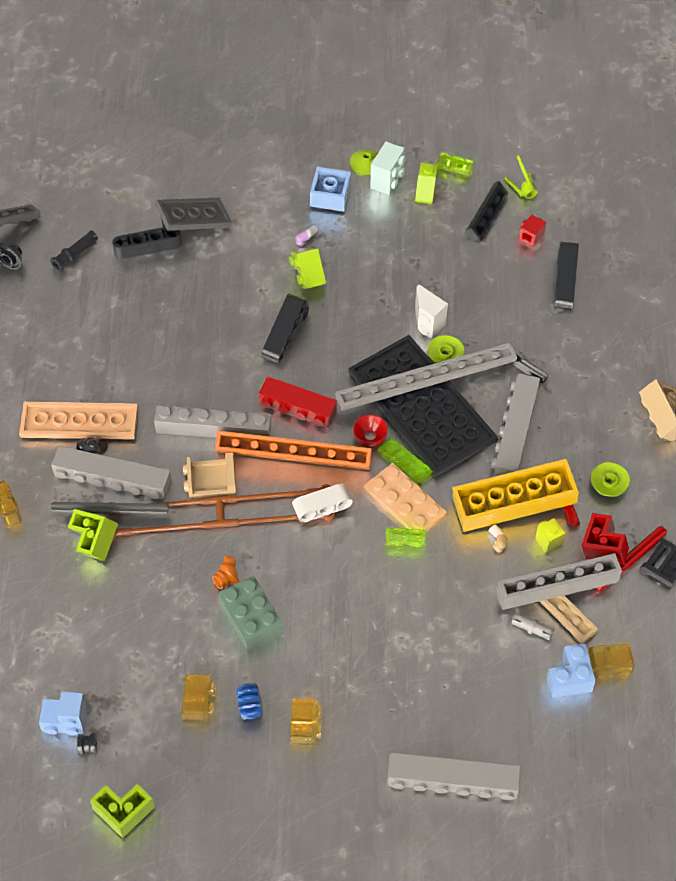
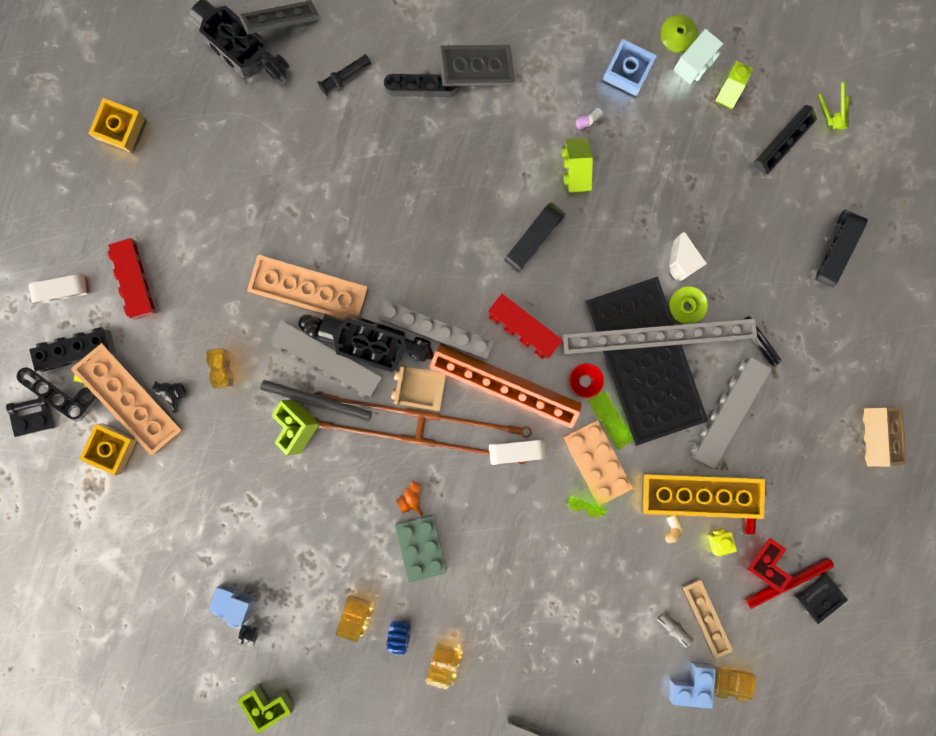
camera: 15 degrees right, 30 degrees up
clear neon green plate [436,153,474,177] -> none
light grey brick [496,554,622,610] -> none
red brick [519,214,546,247] -> none
lime dish [590,462,630,497] -> none
none -> black brick [317,313,434,373]

